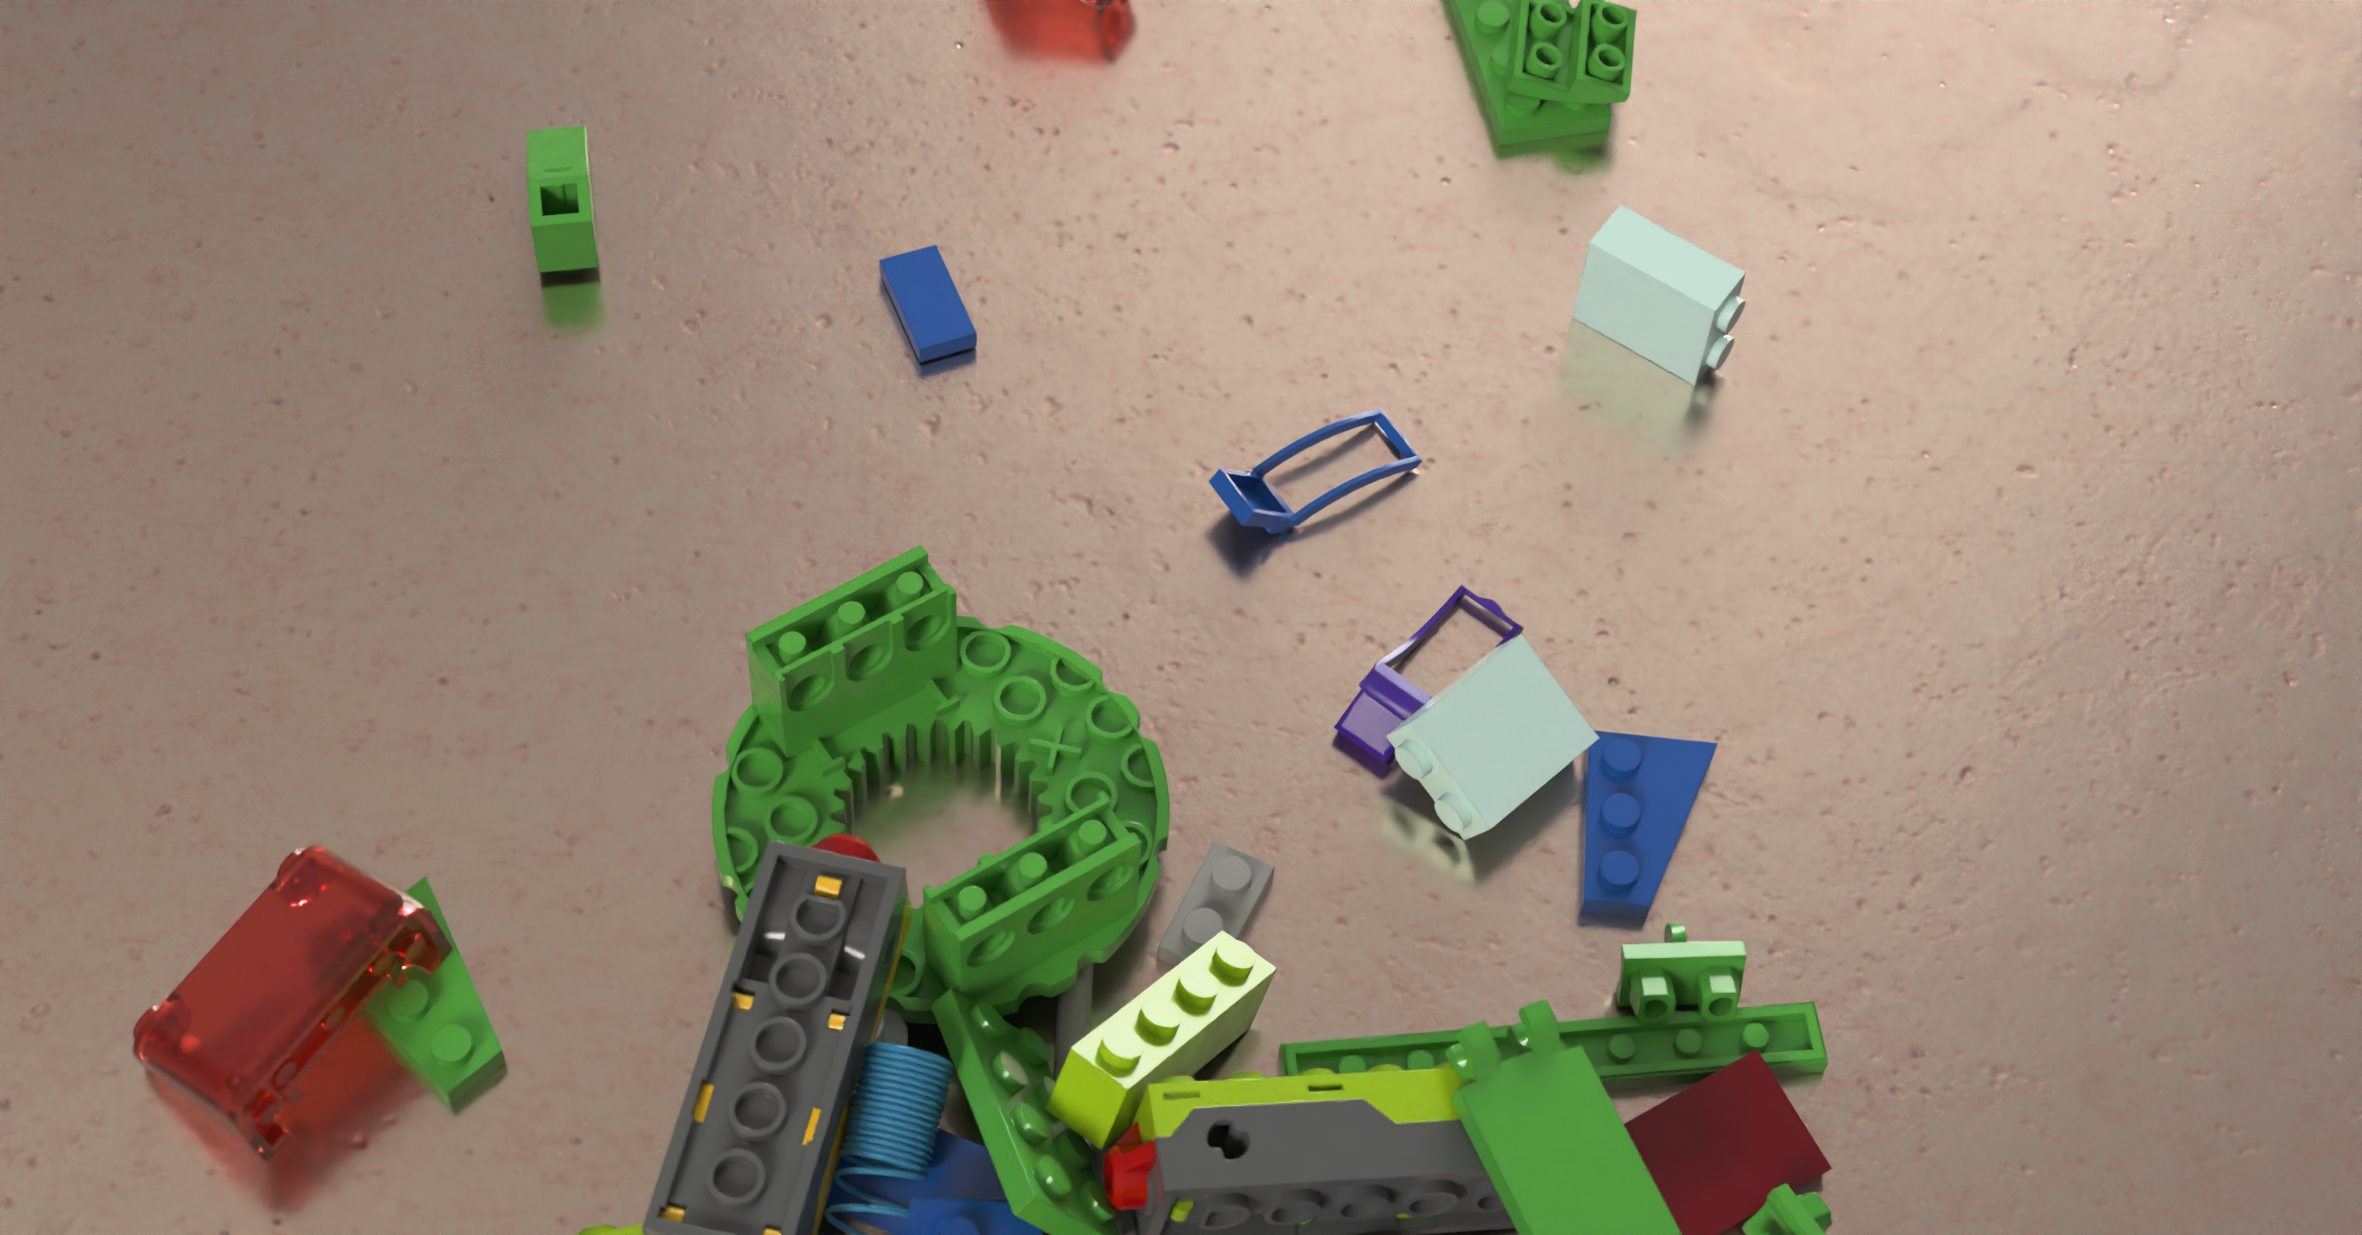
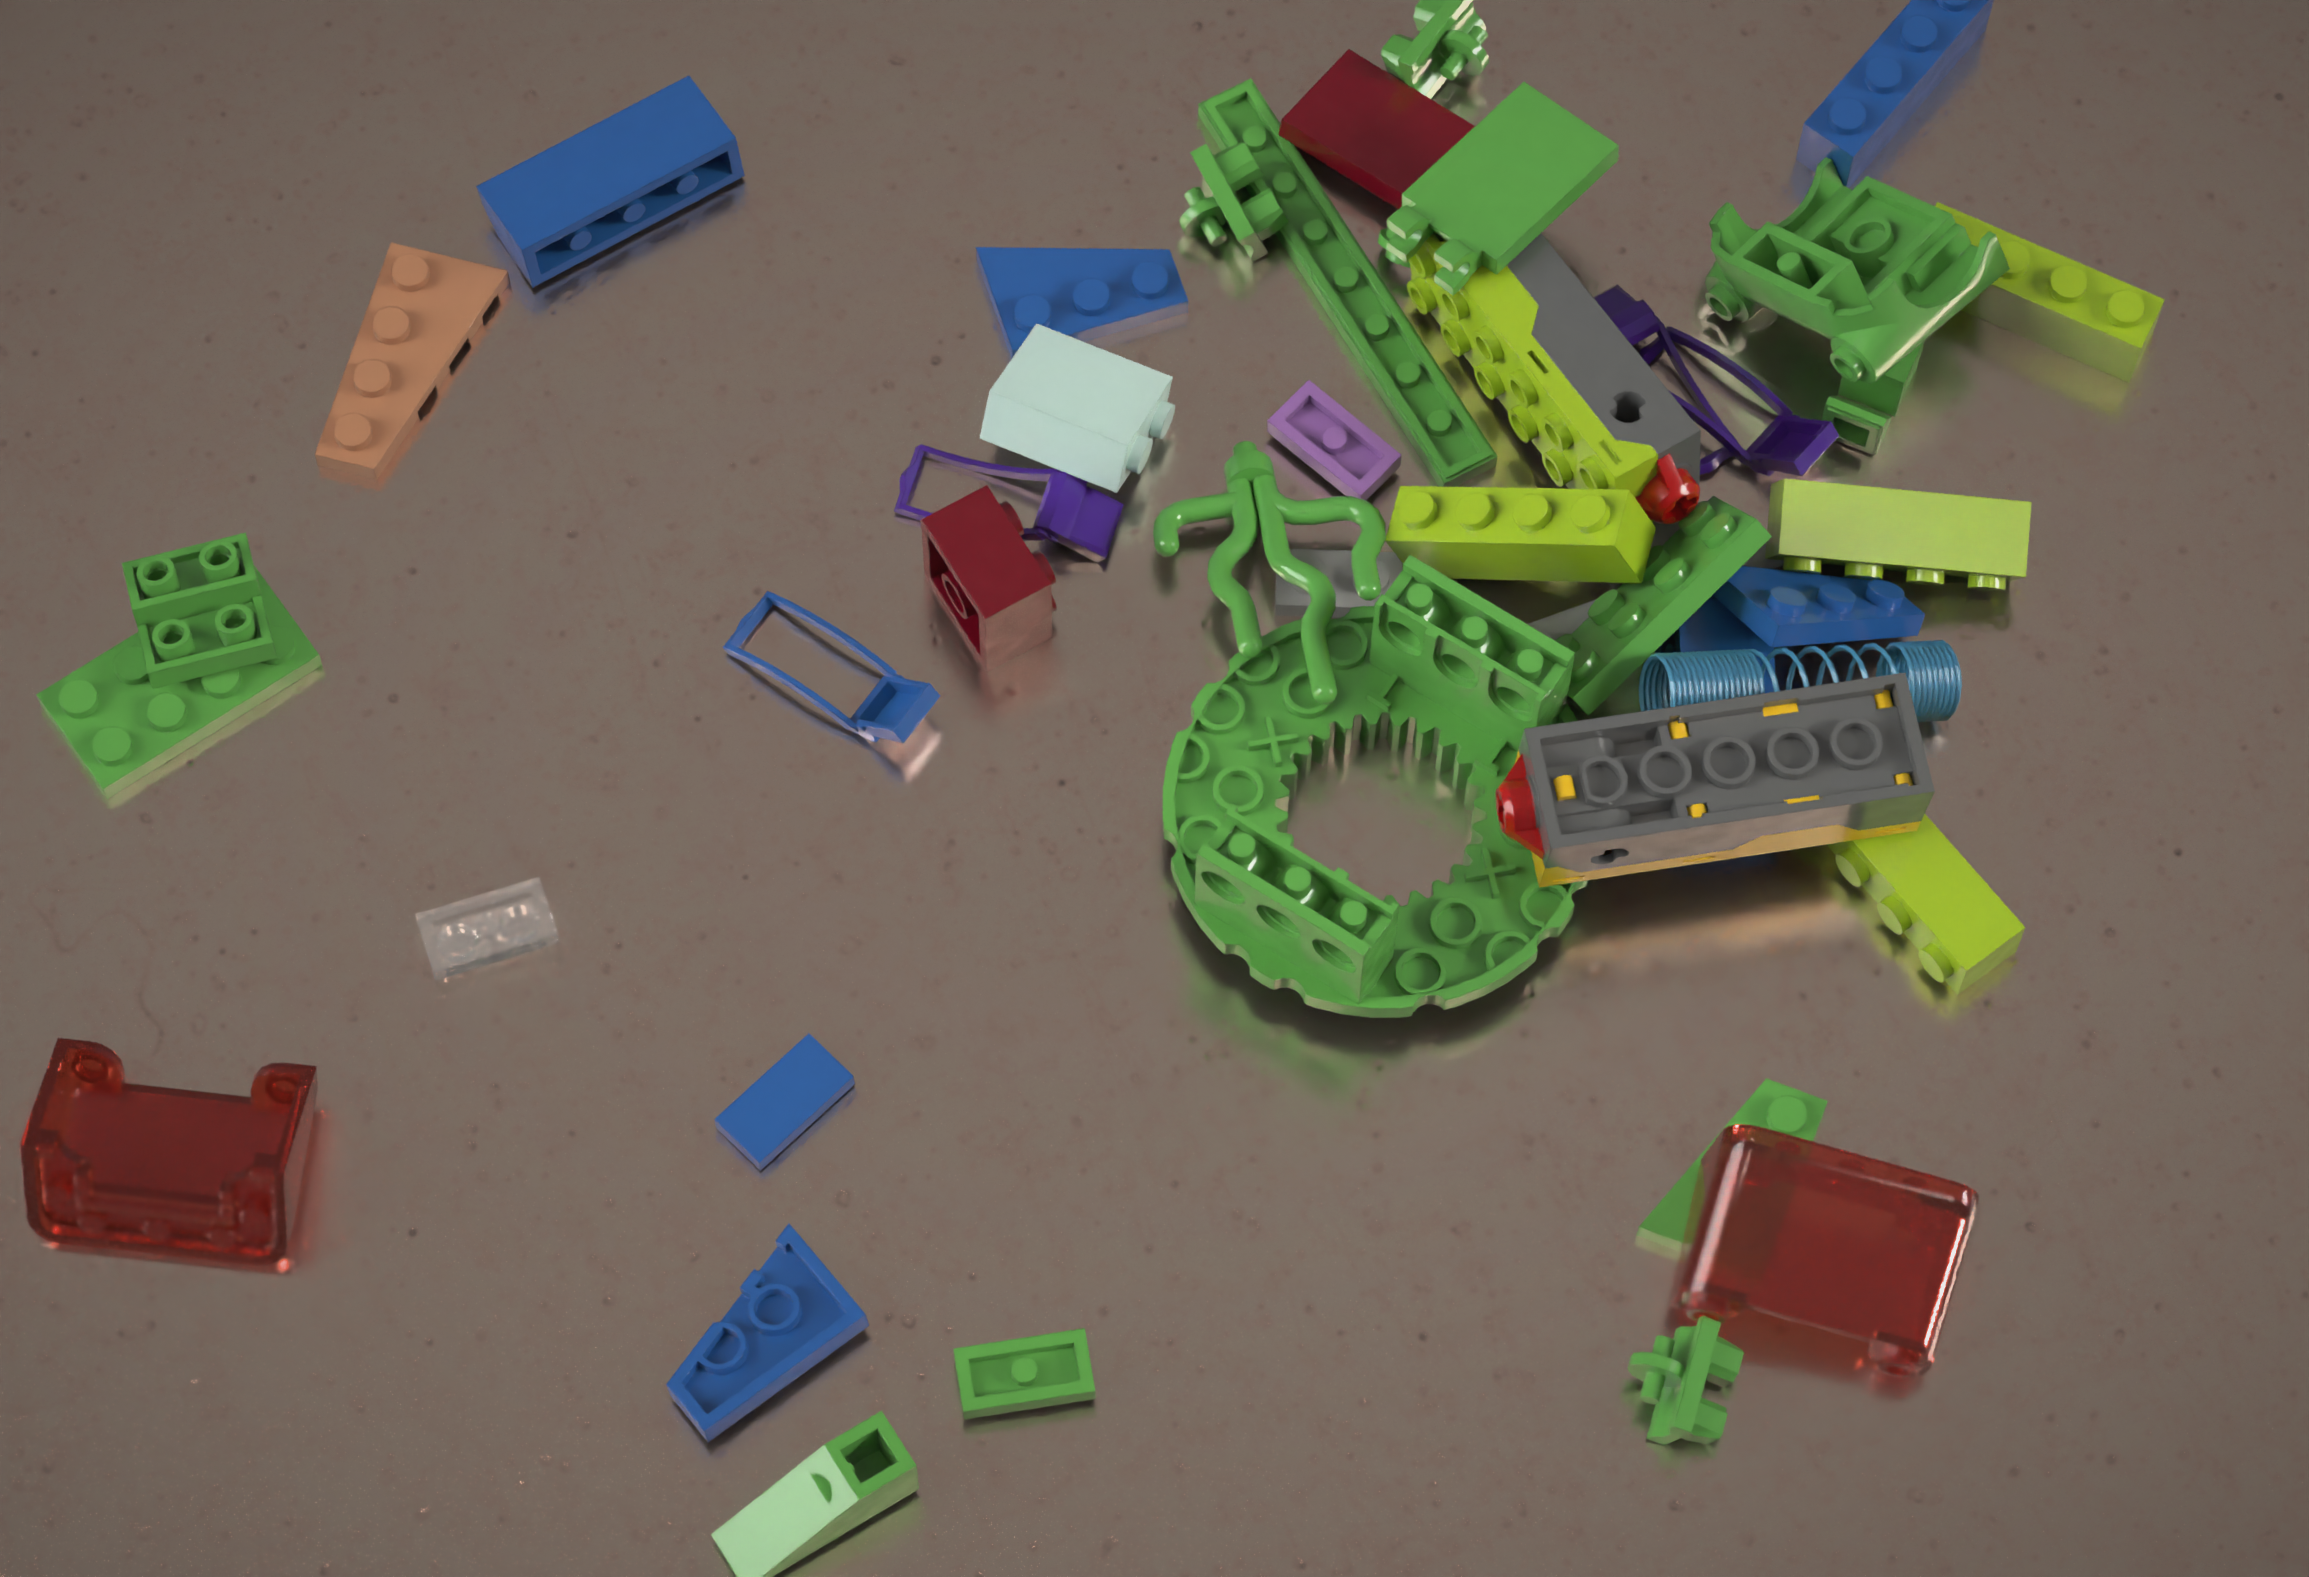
camera: 110 degrees left, 10 degrees up
light aqua brick [1572,205,1746,386] -> none
none -> nougat wing [315,243,510,480]
none -> clear plate [415,877,560,981]
none -> blue brick [476,75,745,288]
none -> blue wing [666,1223,869,1442]
none -> dark red brick [921,485,1057,672]
none -> bright green plate [953,1328,1096,1420]
none -> bright green plant [1153,441,1386,705]
none -> medium lavender plate [1267,380,1402,500]
none -> bright green hips [1627,1315,1744,1445]

